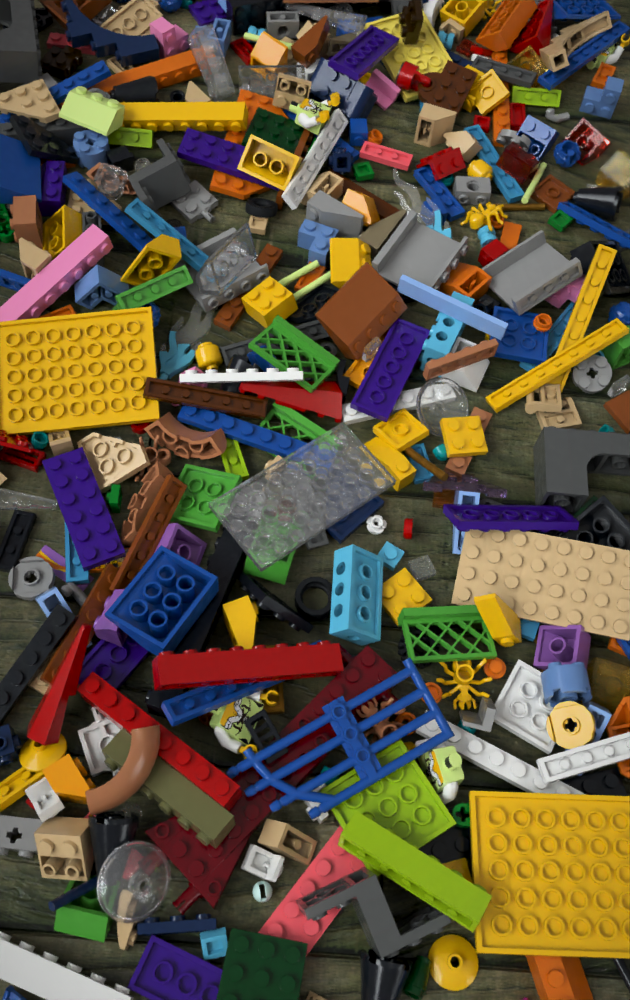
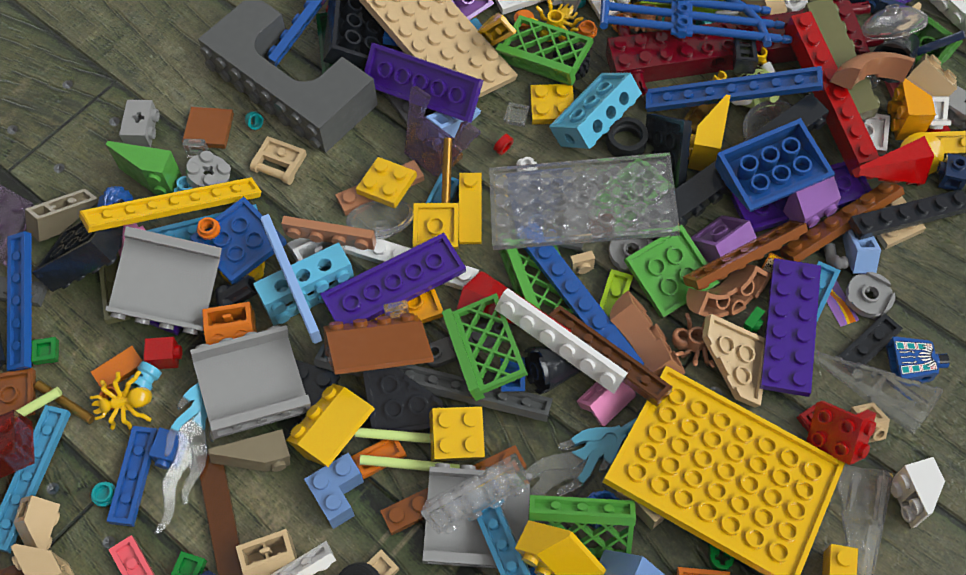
camera: 135 degrees left, 0 degrees up
teal hinge [31,432,49,449] -> none
tan slope [48,430,74,456] -> none
red brick [152,640,344,691] -> none
yellow head [195,342,223,370] -> none
light grey slope [306,190,364,238] -> none
black slope [336,359,350,404] -> none
light orange slope [342,188,380,227] -> none
medium azure plate [378,541,405,571] -> none
red bracket [416,146,466,181] -> none
teal hinge [432,444,448,461] -> none
light grey brick [453,176,491,206] -> none
yellow head [467,159,493,181] -> none
yellow tile [485,318,629,413] -> none
tan plate [525,384,562,414] -> none

